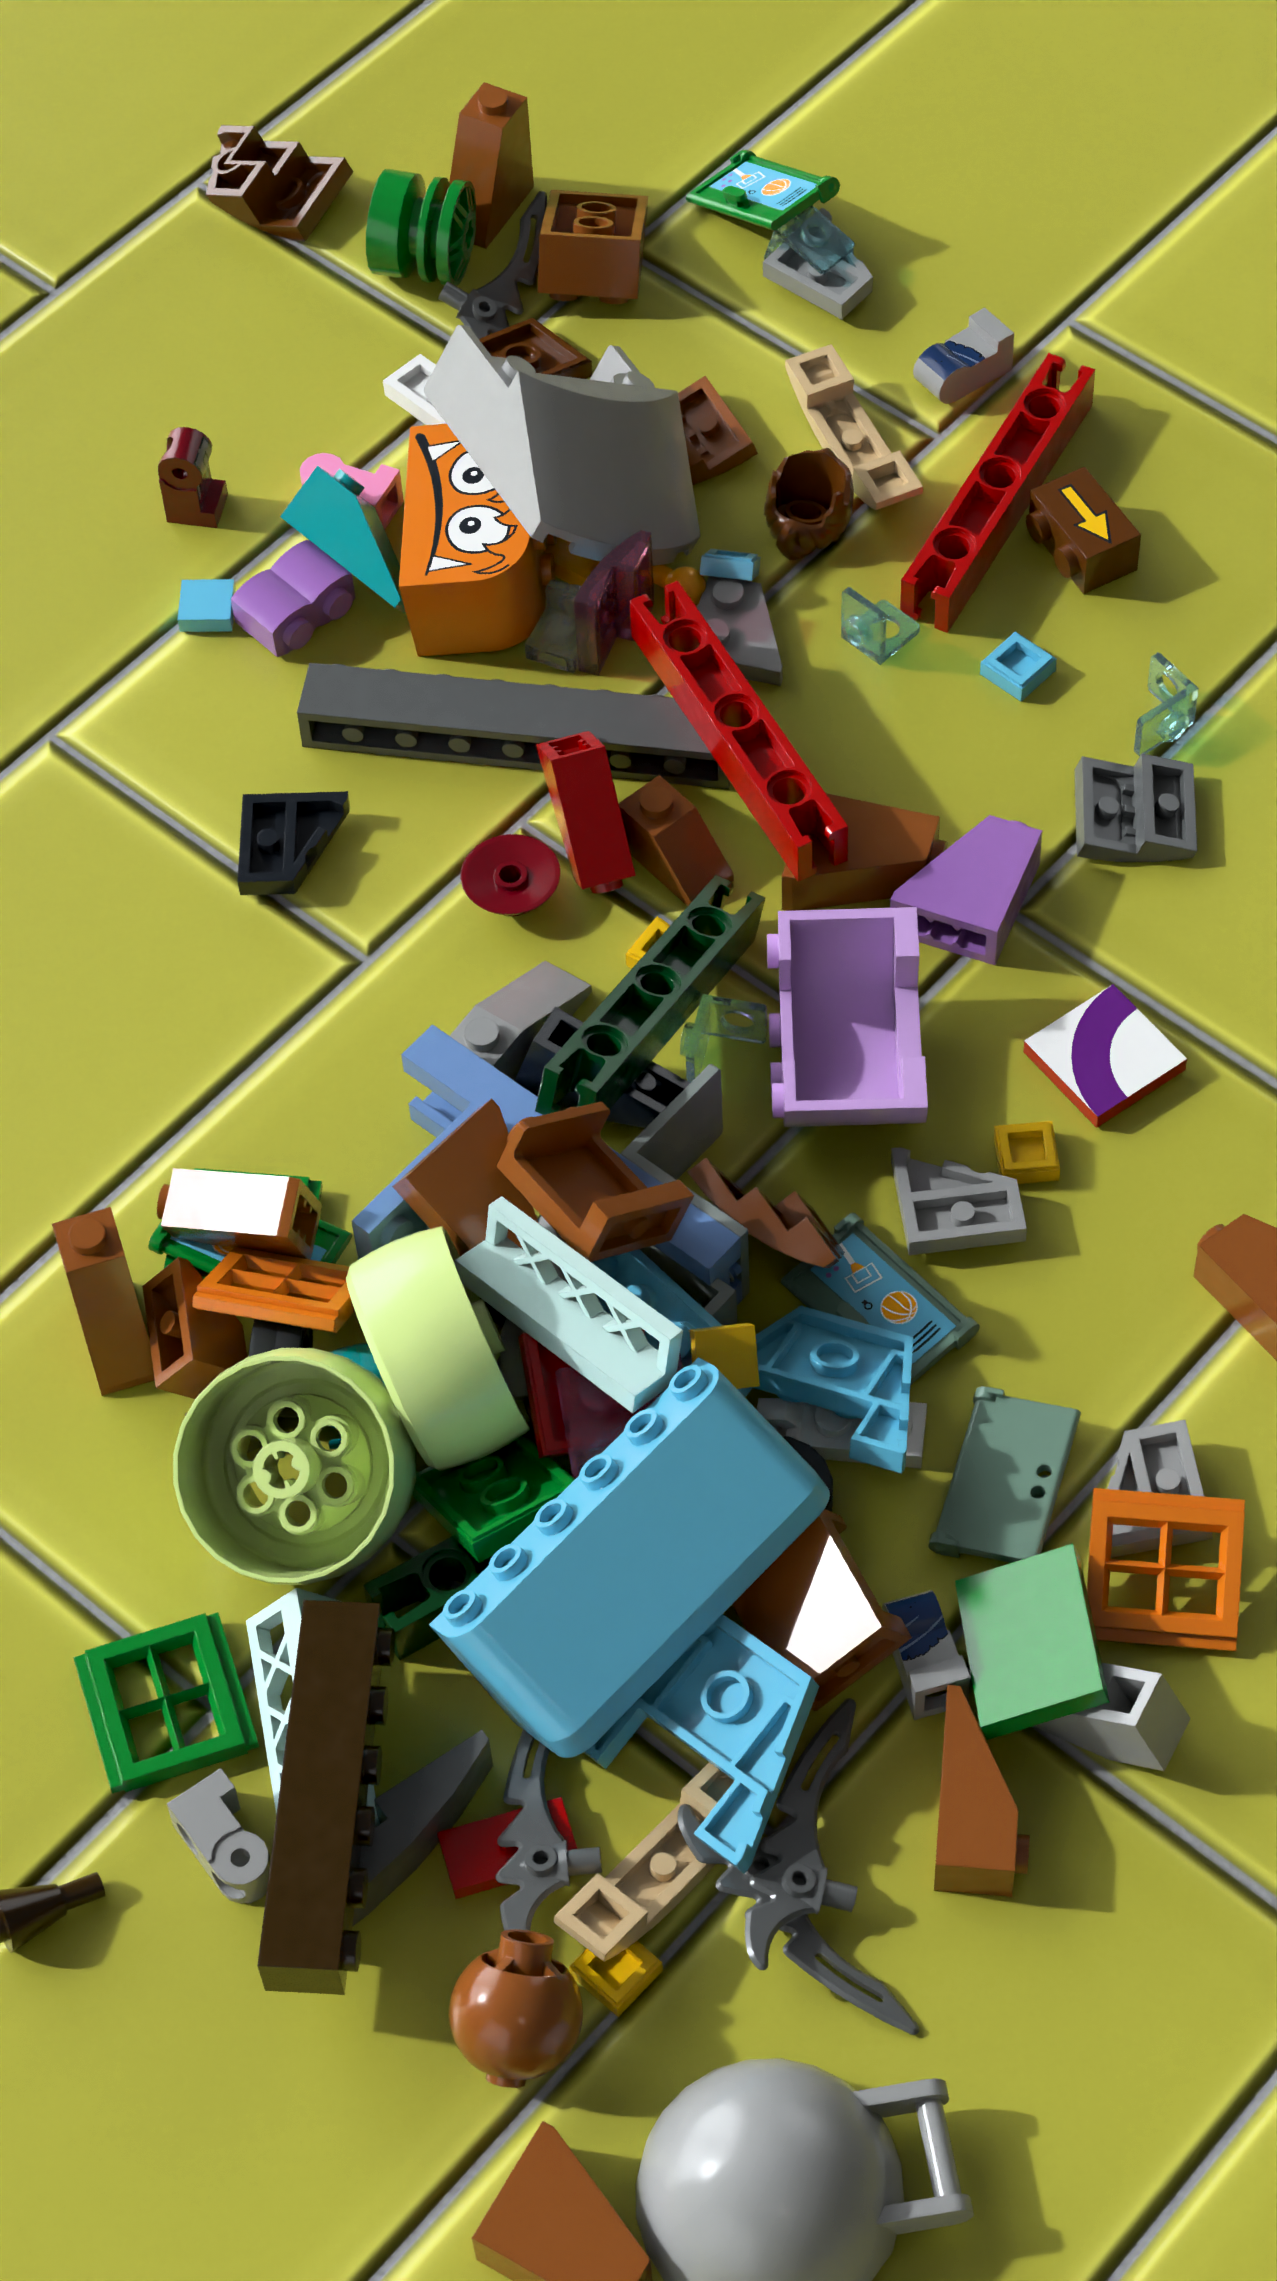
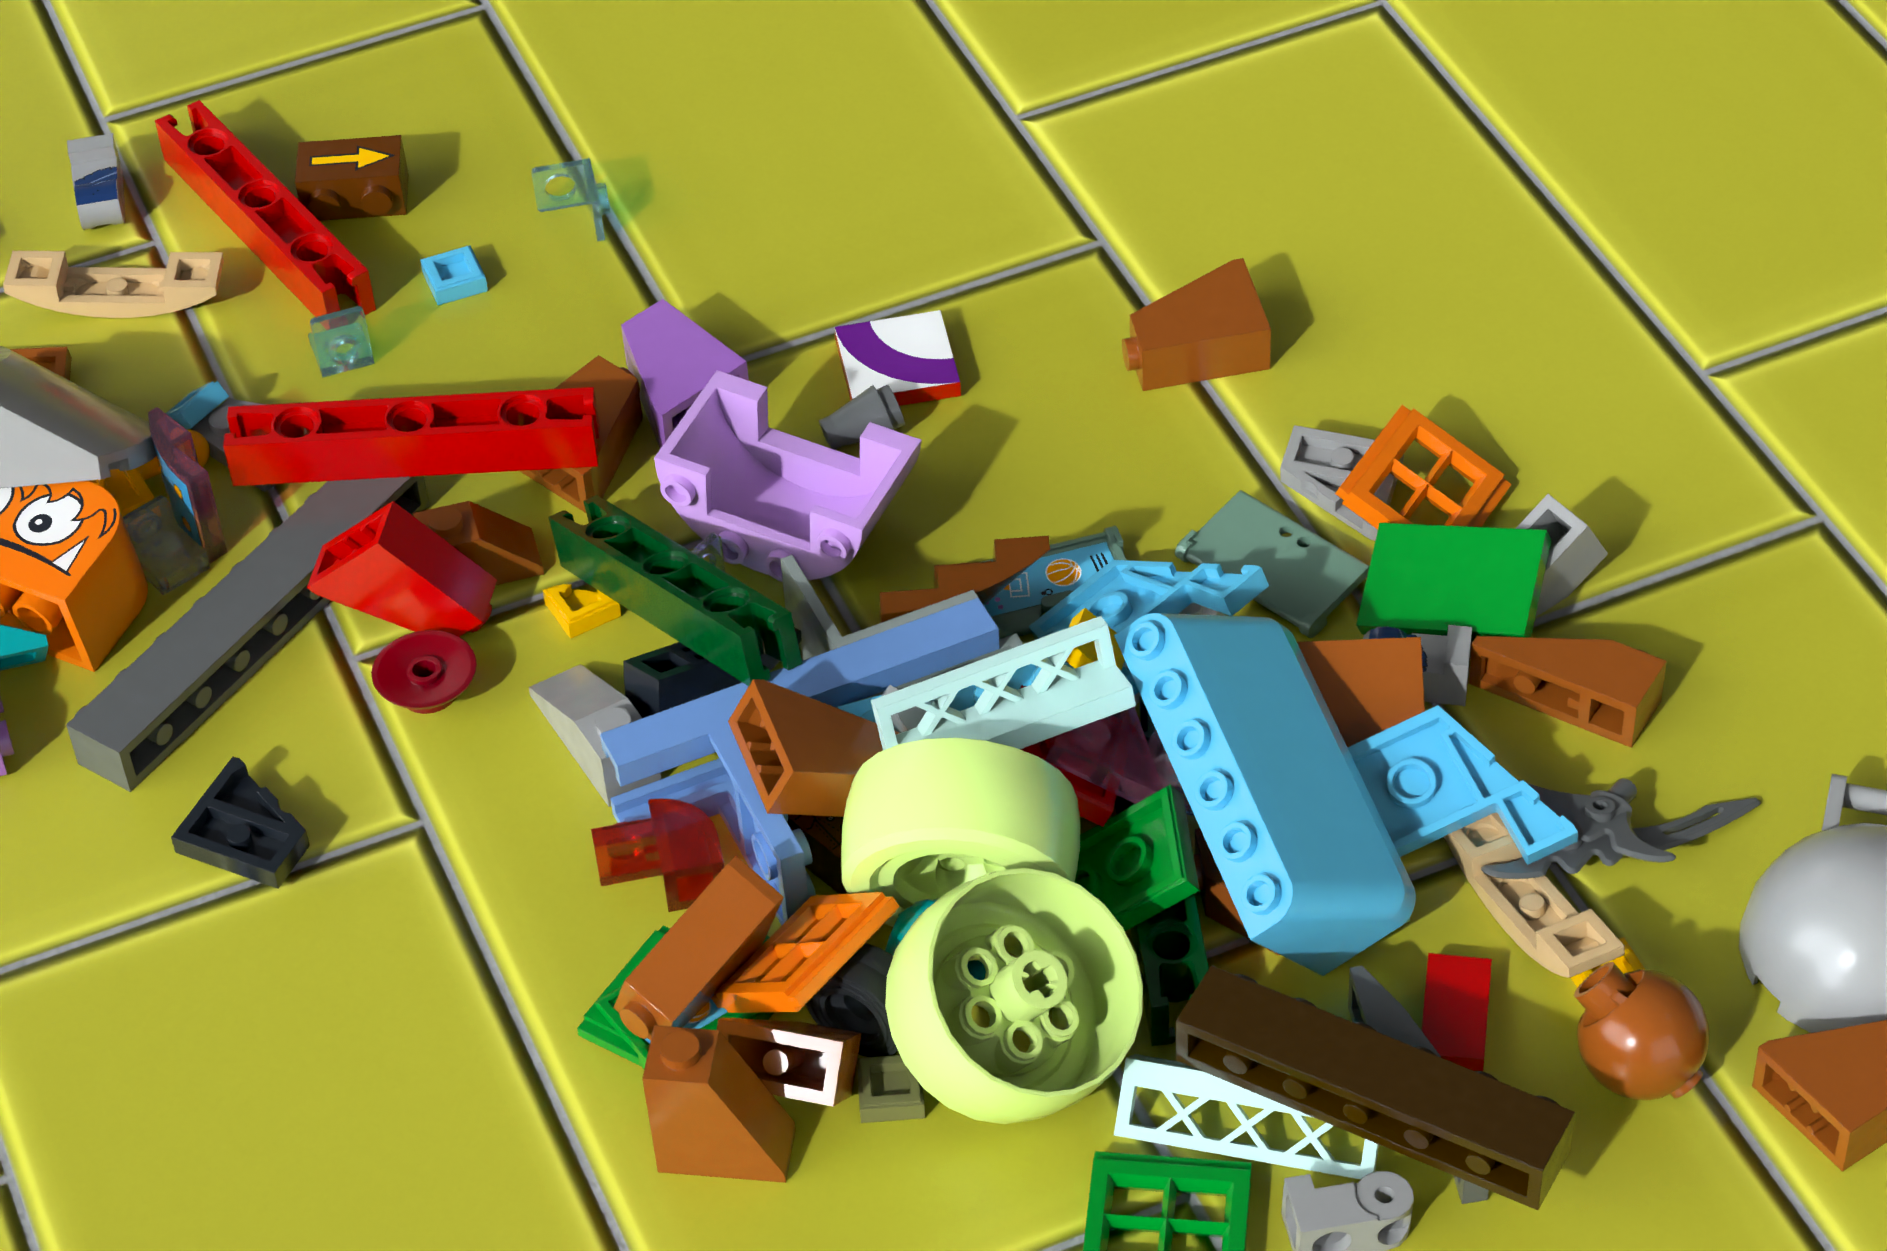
camera: 65 degrees left, 10 degrees down
dark grey piece [495,1730,602,1931] -> none
dark orange panel [496,1102,694,1262] -> none
reddish brown hair [764,448,854,561] -> none
light grey wing [891,1147,1027,1255] -> none
yellow tile [994,1121,1060,1184] -> none
dark grey slope [1074,754,1197,862] -> none
none -> clear red brick [591,798,724,912]
none -> dark grey cone [819,385,905,450]

